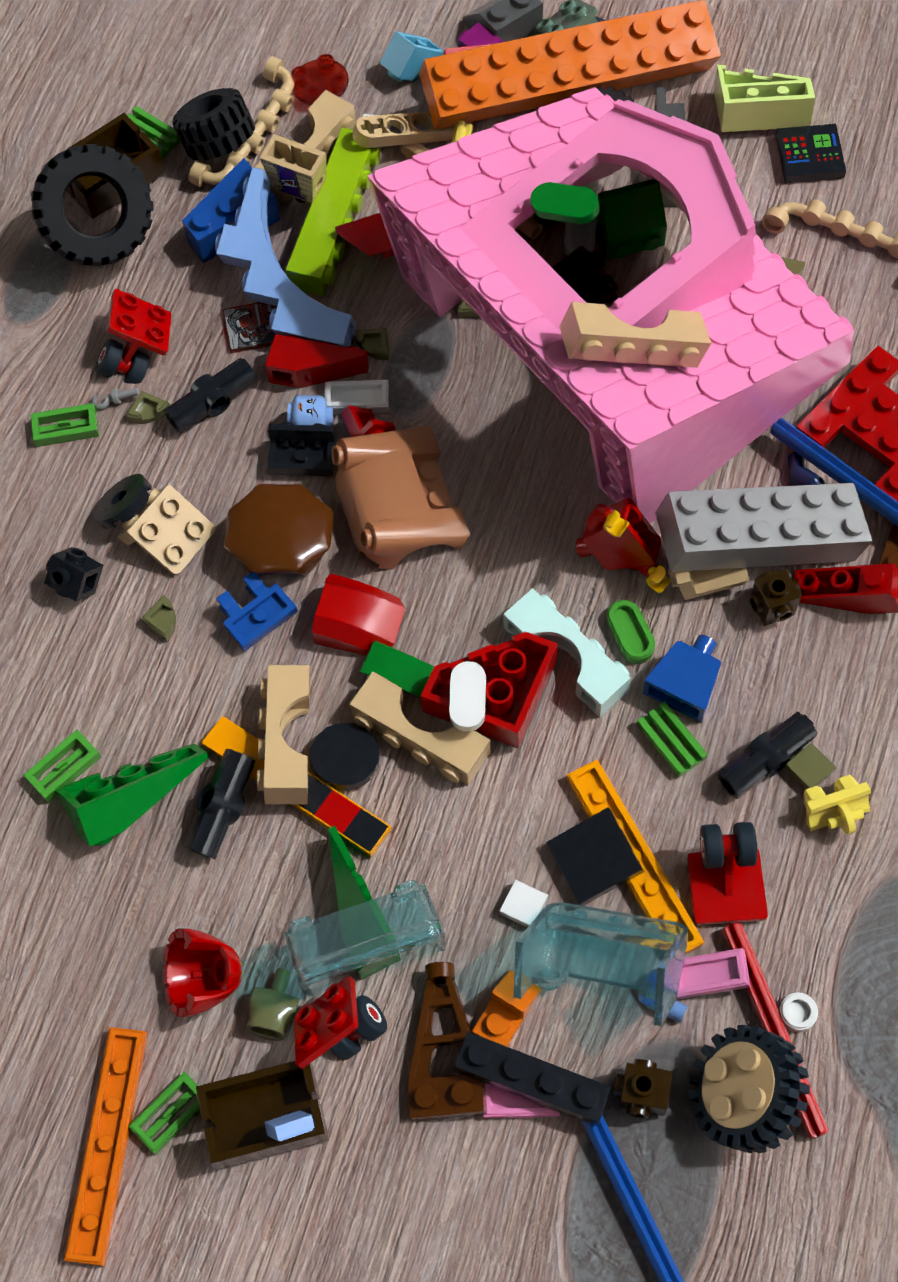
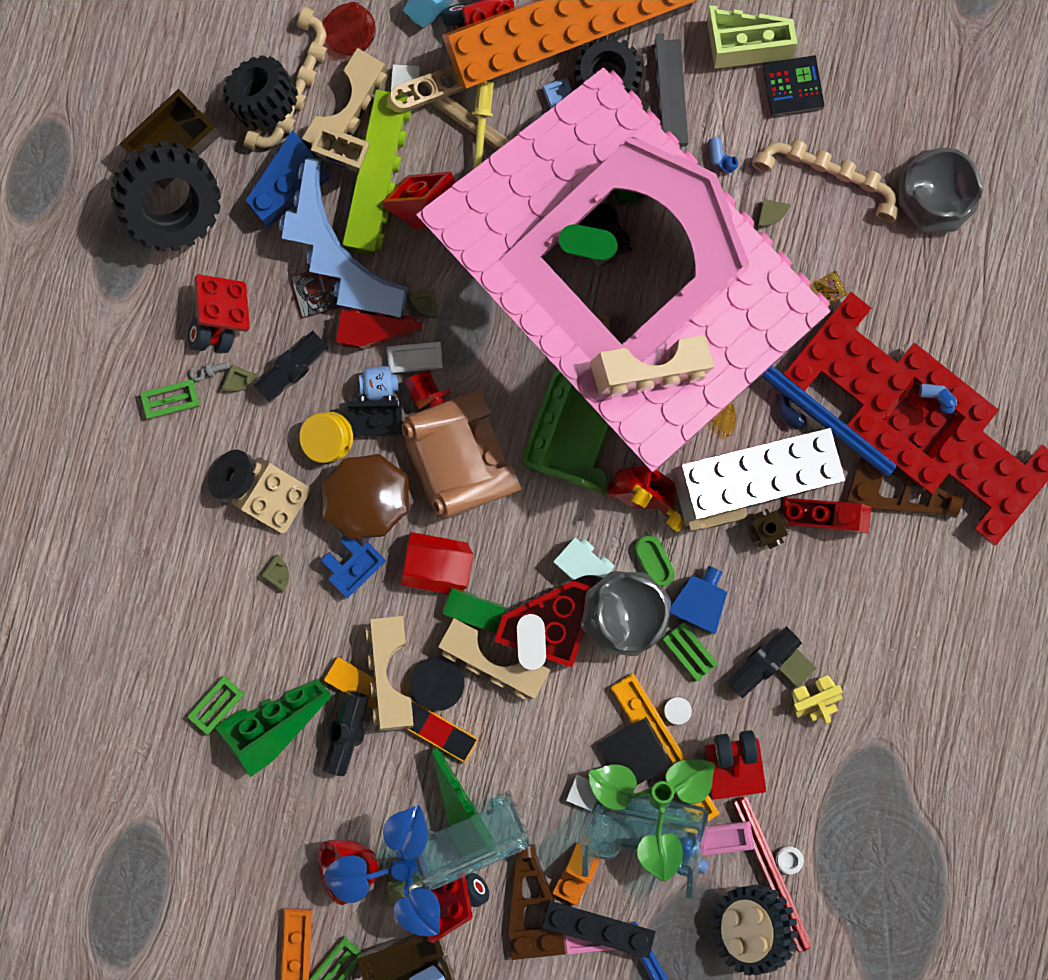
camera: 10 degrees left, 20 degrees up
black brick [44,547,104,602] -> none
bright green tile [127,106,181,159] -> none
dark brown brick [613,1059,673,1119] -> none
none -> yellow head [299,412,353,463]
none -> blue plant [324,805,440,936]
none -> bright green windscreen [523,369,611,495]
none -> dark grey piece [581,571,671,656]
none -> bright green plant [589,759,715,882]
none -> white tile [664,697,692,725]
none -> clear yellow tile [712,403,736,437]
none -> clear yellow tile [813,271,848,305]

